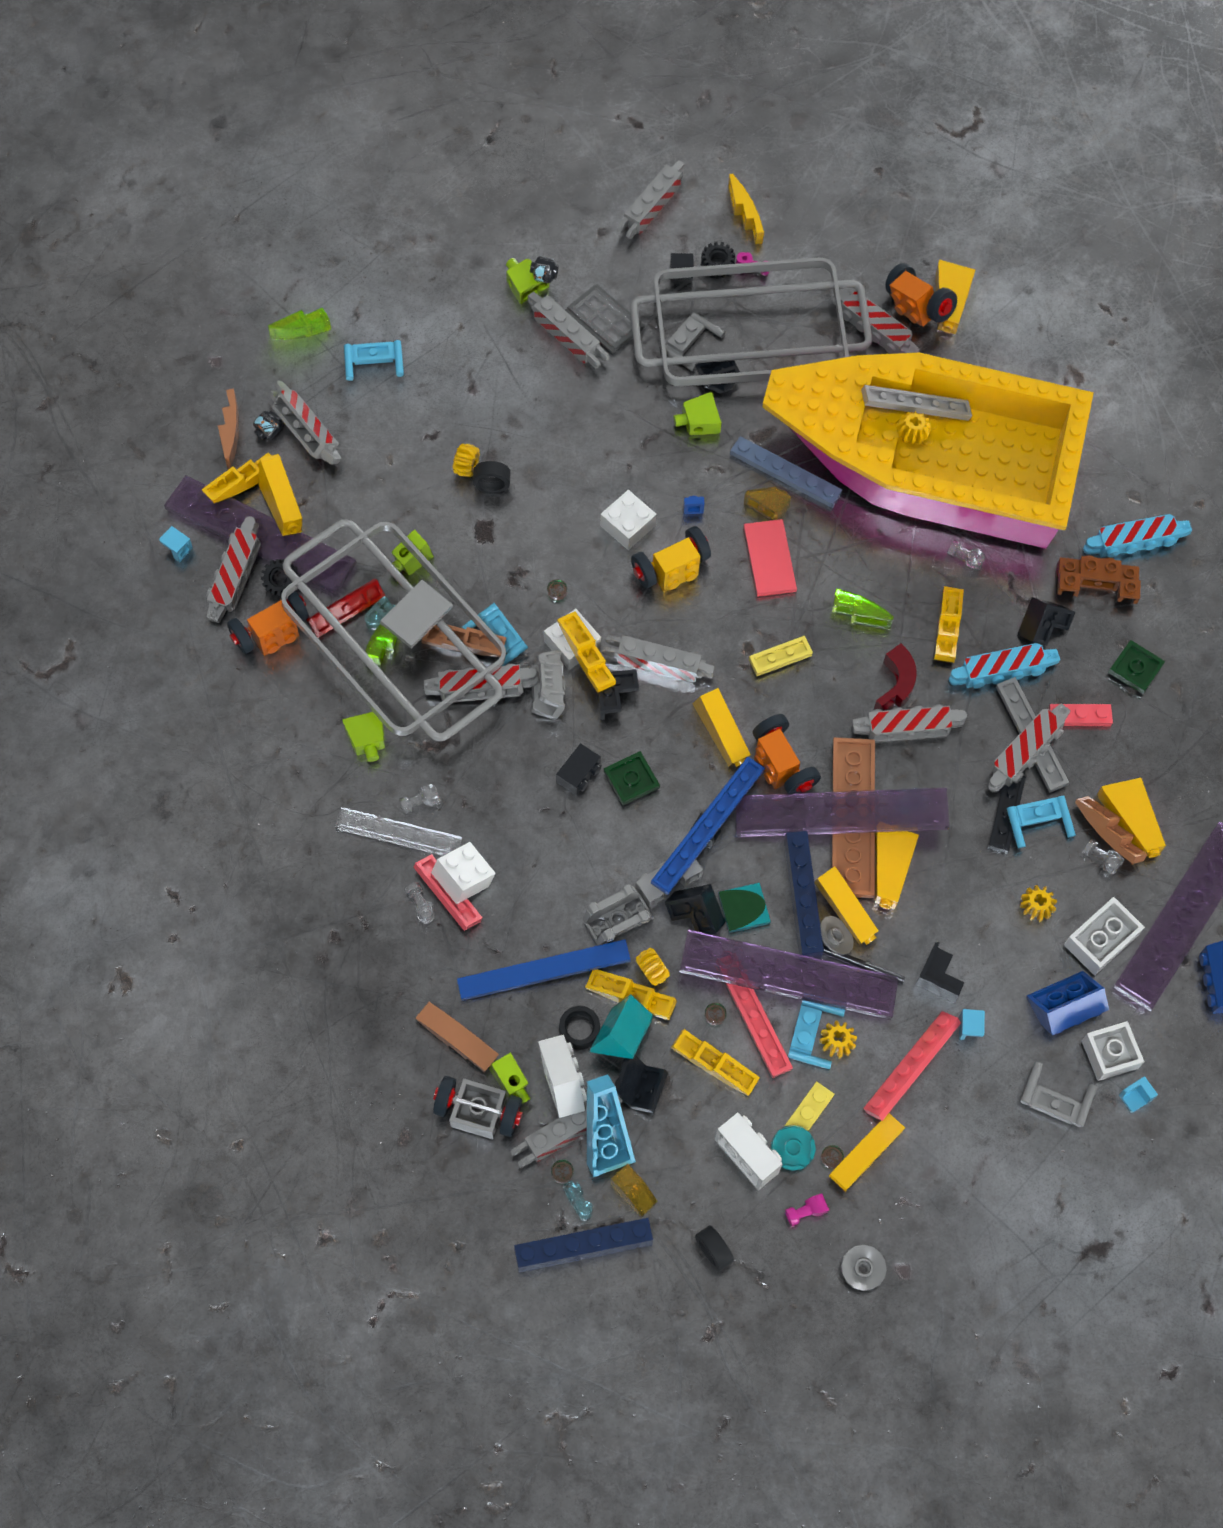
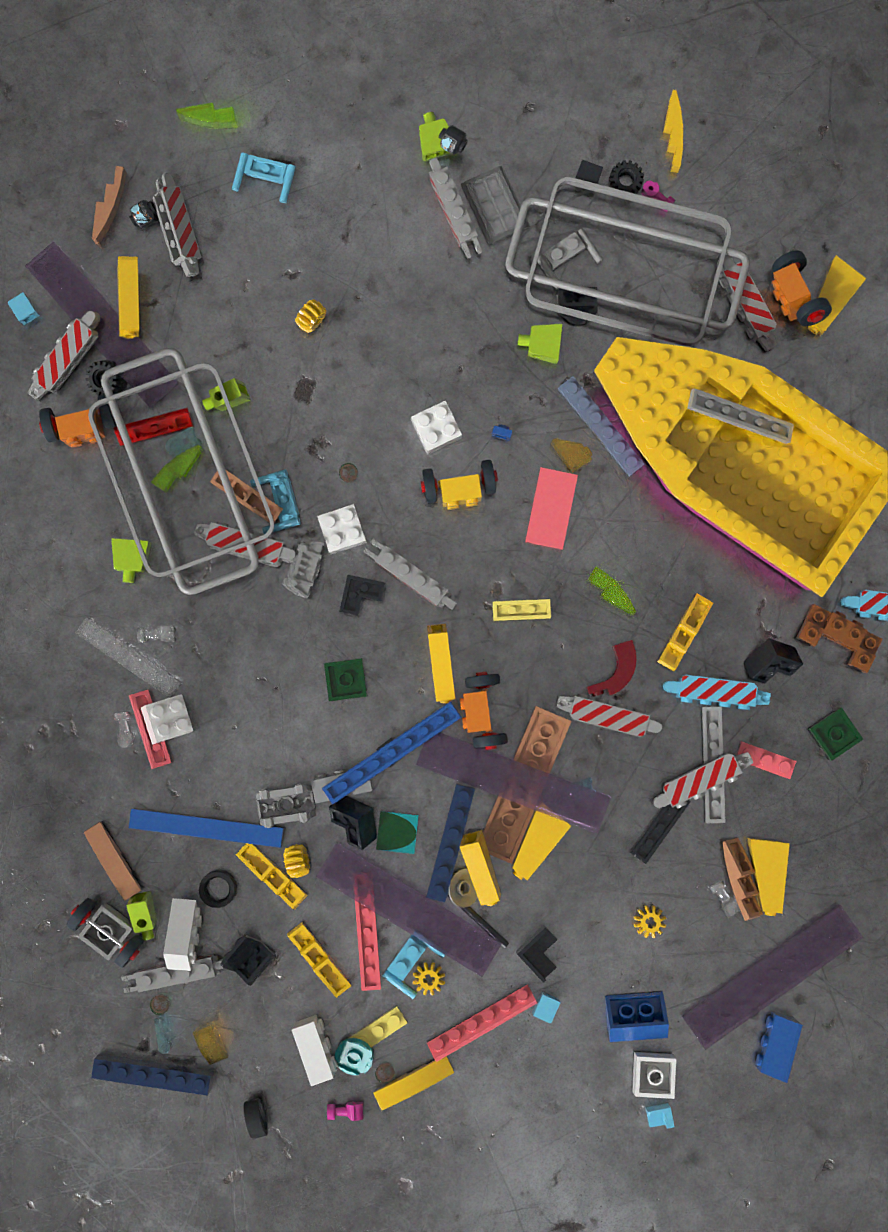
camera: 20 degrees right, 20 degrees up
yellow slope [201,453,271,503] -> none
light grey tile [380,580,453,649] -> none
black tyre [473,461,511,493] -> none
black brick [556,743,602,796] -> none
yellow slope [557,611,616,693] -> none
medium azure wedge [587,1074,636,1177] -> none
teal slope [590,994,653,1059] -> none
light grey hinge [617,160,685,239] -> none
tile [704,1003,727,1026] -> none
light grey dish [841,1245,887,1291] -> none
yellow gear [896,411,931,445] -> none
clear leg [947,539,985,570] -> none
medium azure plate [1006,796,1076,849] -> none
light grey plate [1020,1061,1097,1128] -> none
white brick [1064,897,1145,976] -> none

